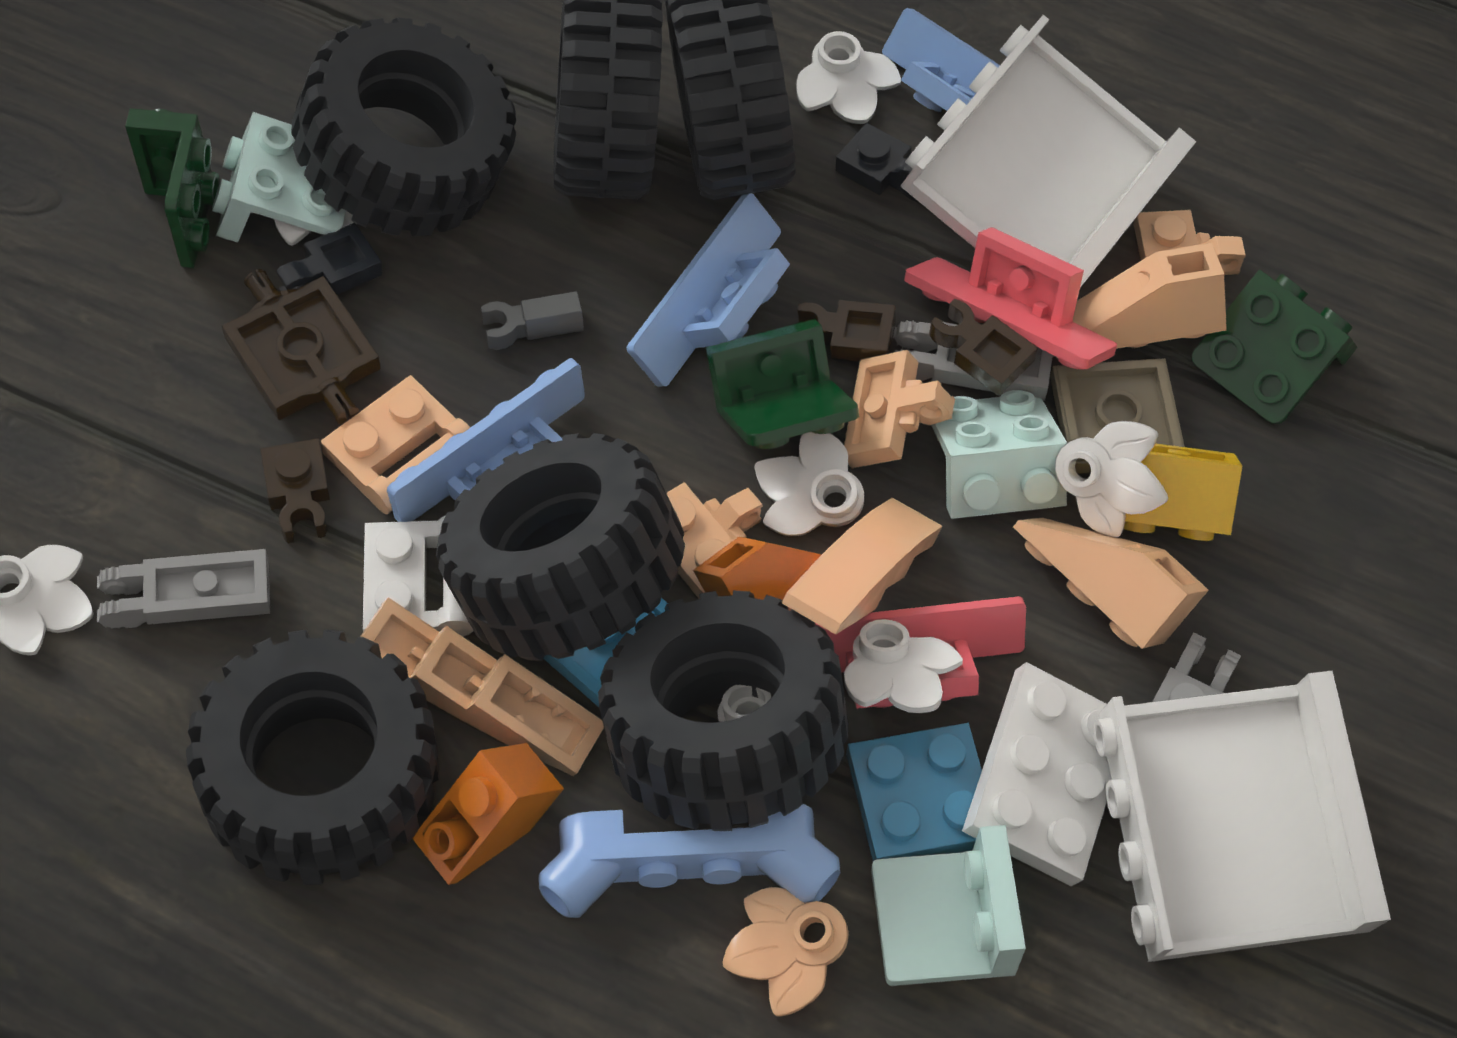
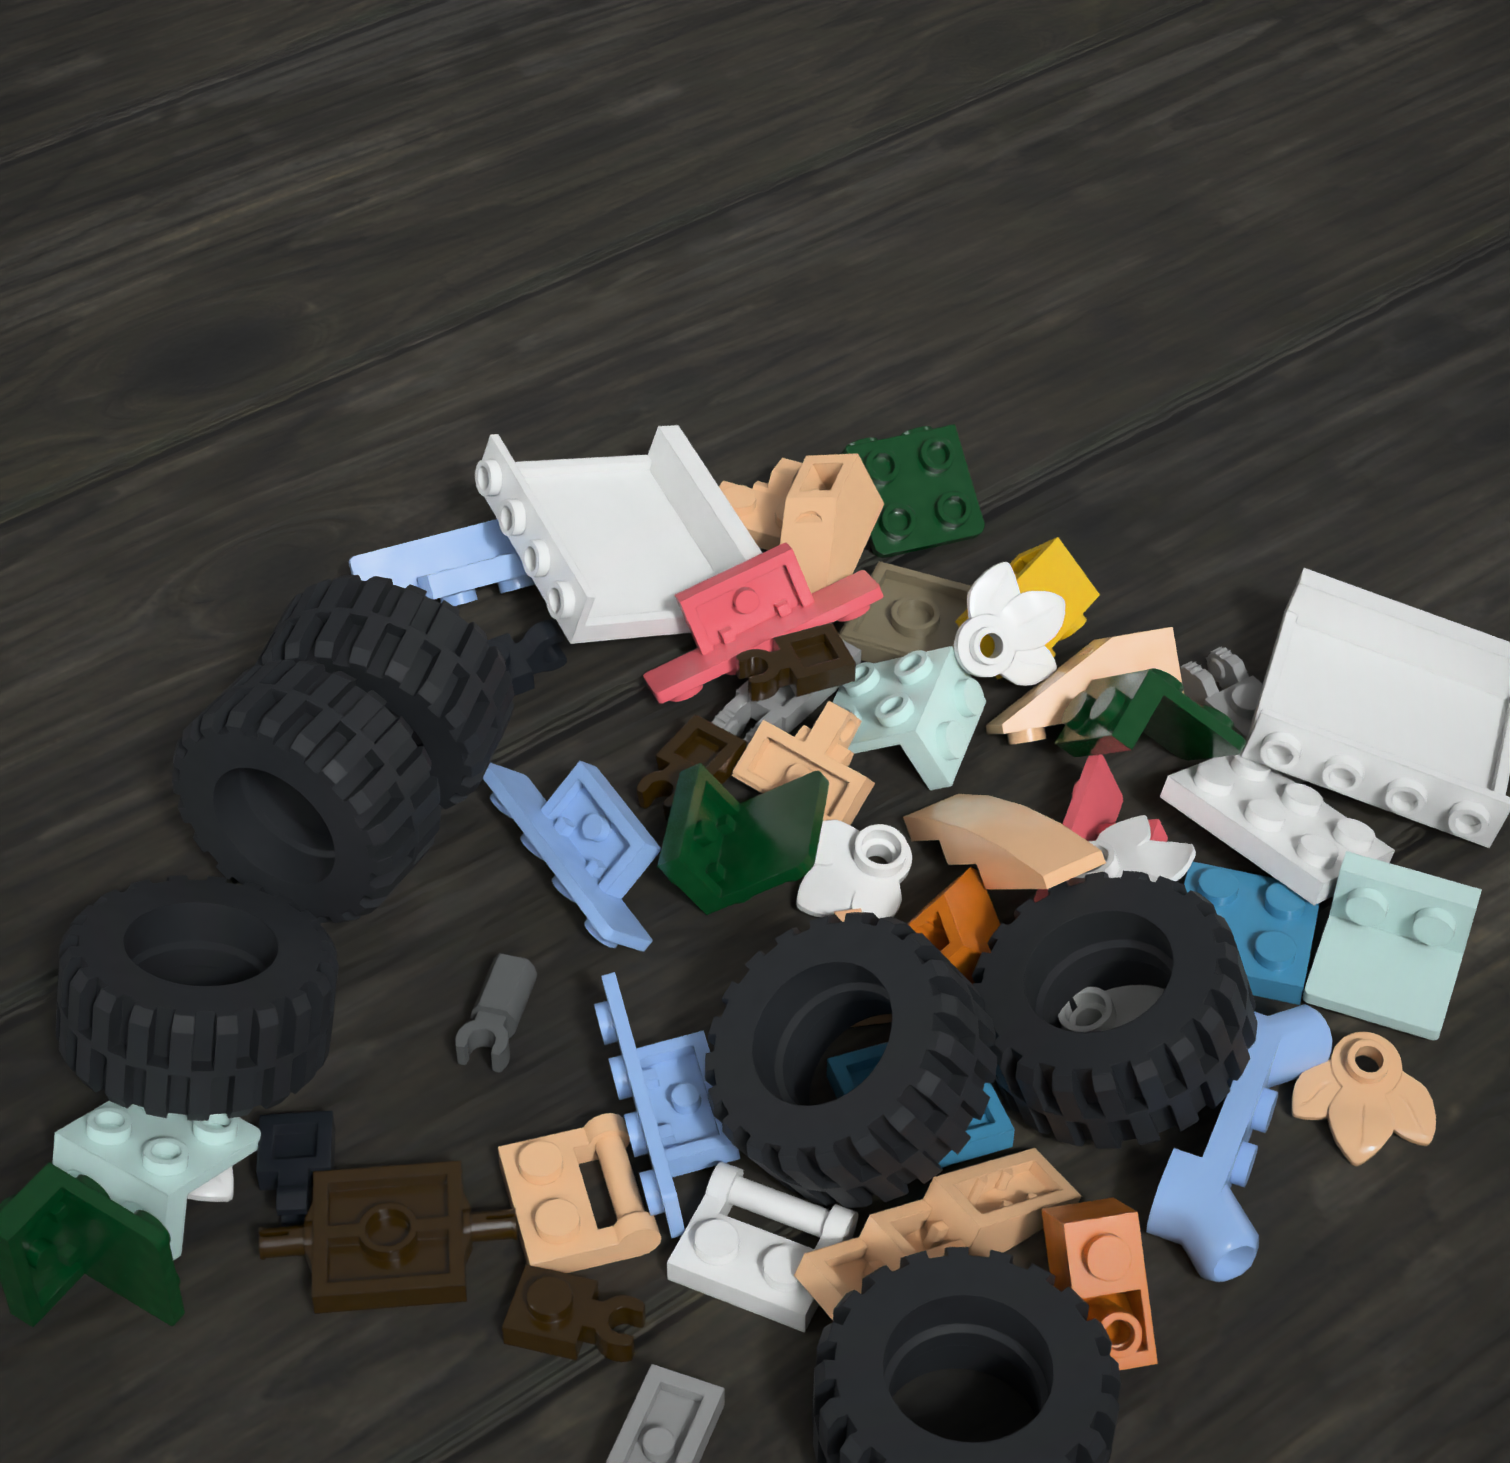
camera: 60 degrees left, 15 degrees down
none -> dark green bracket [1055,668,1246,761]

